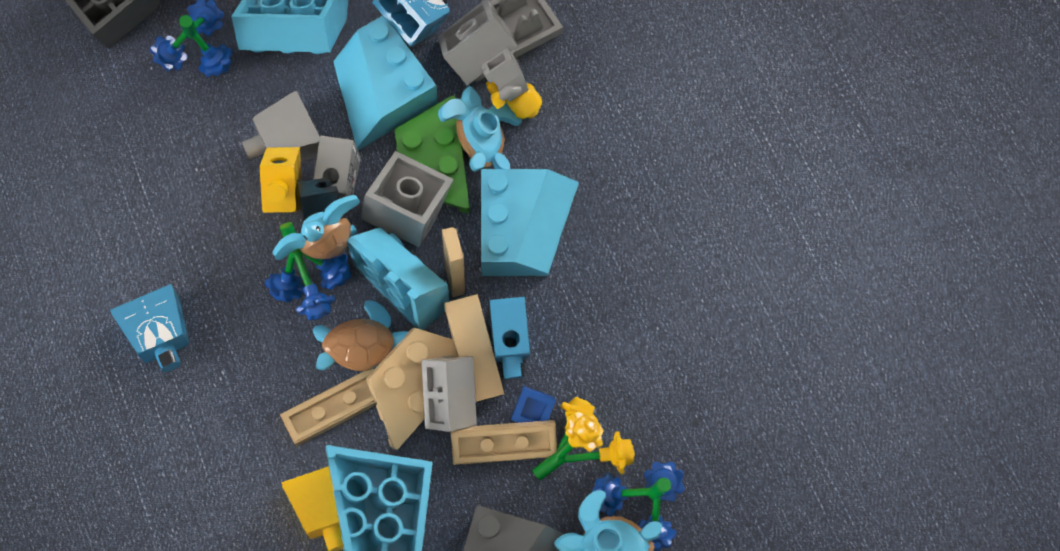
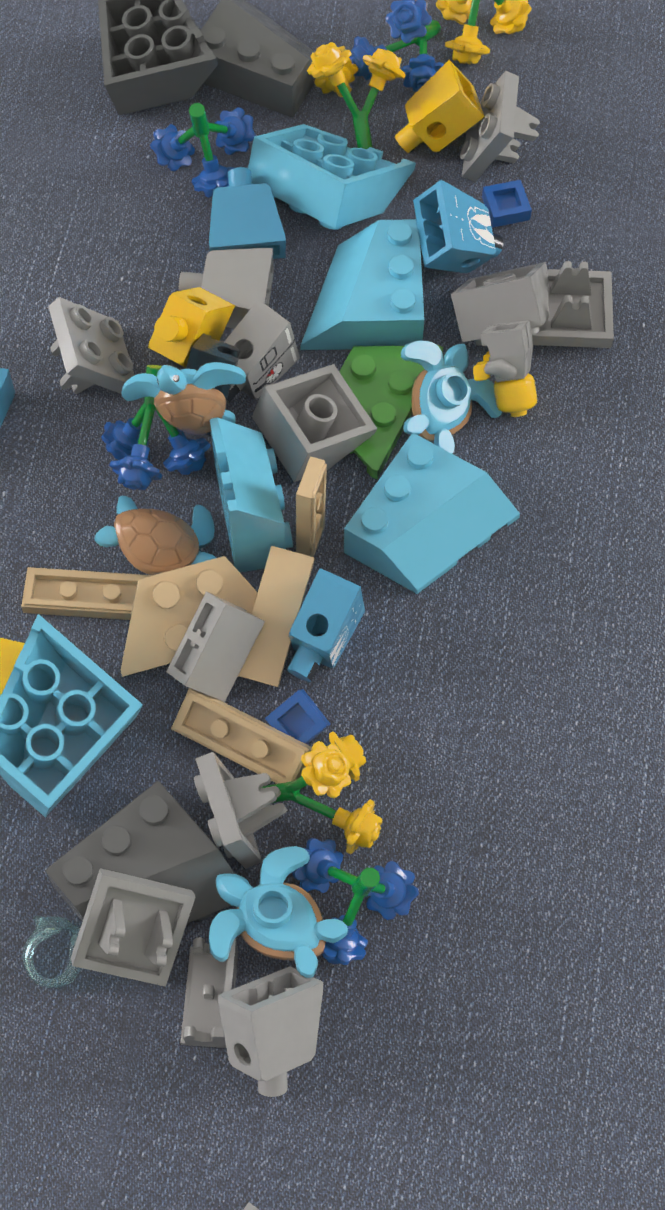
camera: 35 degrees right, 5 degrees down
none -> light grey plate [48,297,135,394]
none -> light grey plate [194,752,287,869]
none -> dark azure torso [209,167,286,259]

